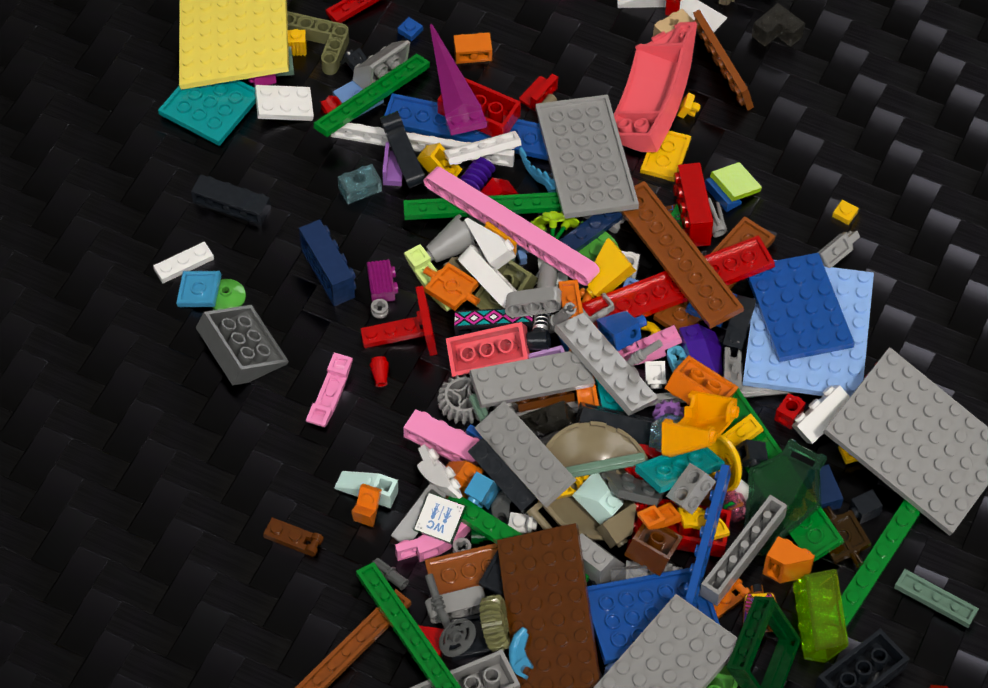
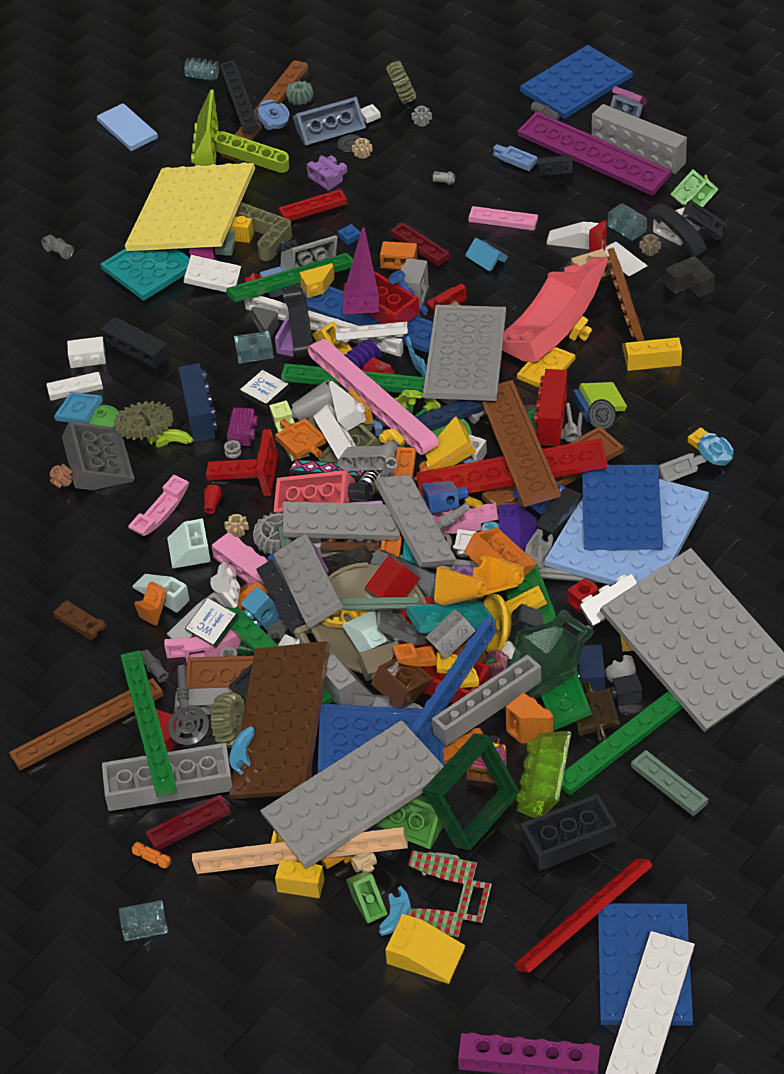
camera: 20 degrees right, 10 degrees down
light grey piece [583,293,615,323] -> none
none -> clear connector [41,234,74,259]
none -> nougat gear [50,464,73,488]
none -> white brick [67,337,106,368]
none -> olive gear [114,401,173,440]
none -> lime piece [148,429,193,448]
none -> light aqua slope [167,519,211,568]
none -> tan gear [225,514,249,537]
none -> white tile [239,369,290,409]
none -> dark grey slope [251,307,279,342]
none -> yellow slope [300,263,334,298]
none -> red slope [364,556,420,611]
none -> yellow arm [379,429,407,446]
none -> blue piece [389,270,428,317]
none -> dark red plate [391,222,450,266]
none -> light grey brick [397,259,429,305]
none -> dark azure panel [466,238,508,271]
none -> sticker [588,399,616,430]
none -> light grey hair [605,655,636,683]
none -> yellow slope [622,338,682,371]
none -> dark azure tile [698,433,734,466]

